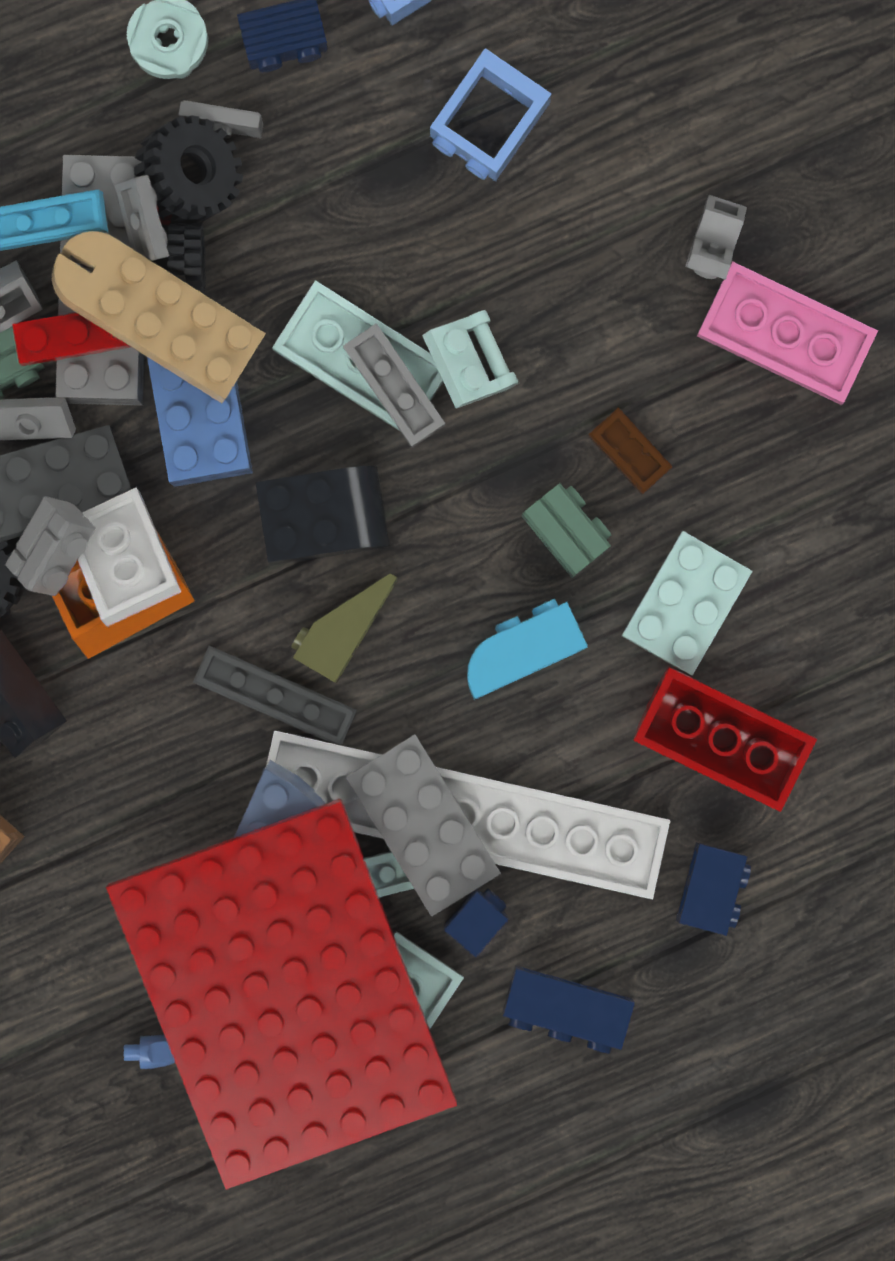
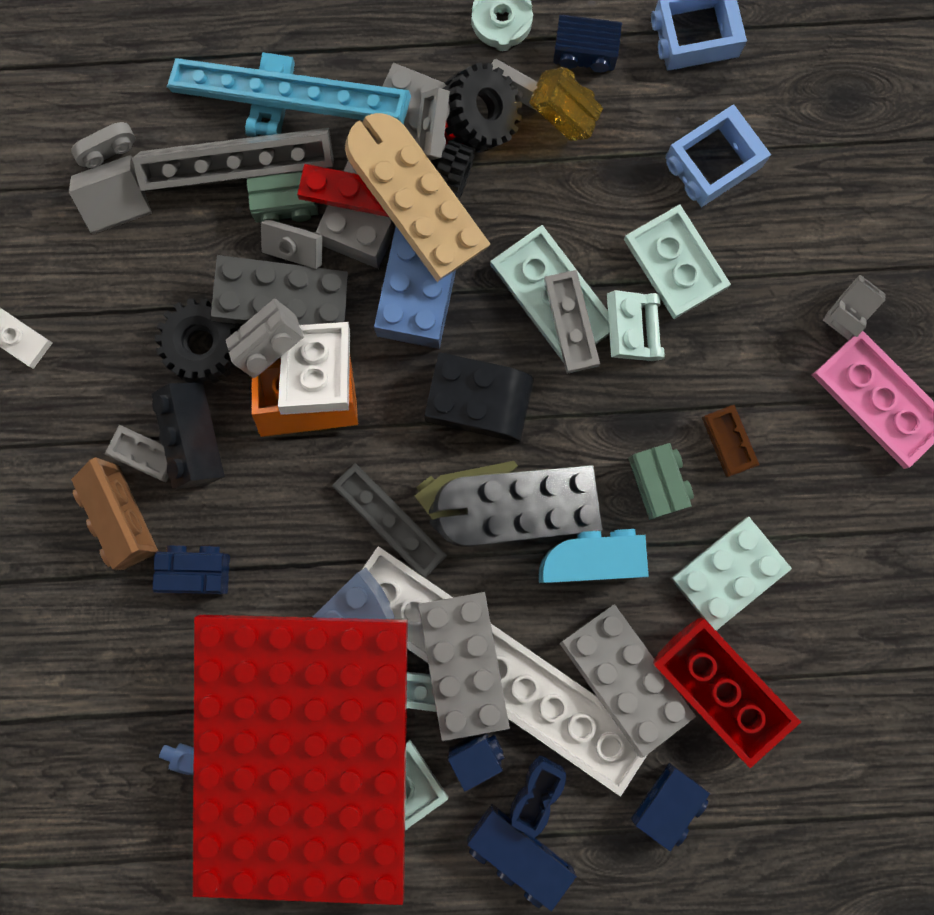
camera: 25 degrees right, 5 degrees down
none -> dark blue brick [153,545,230,594]
none -> plate [429,465,603,547]
none -> dark blue brick [510,755,566,838]
none -> clear yellow brick [529,67,603,141]
none -> light grey plate [559,604,696,758]
none -> light aqua plate [624,205,731,319]

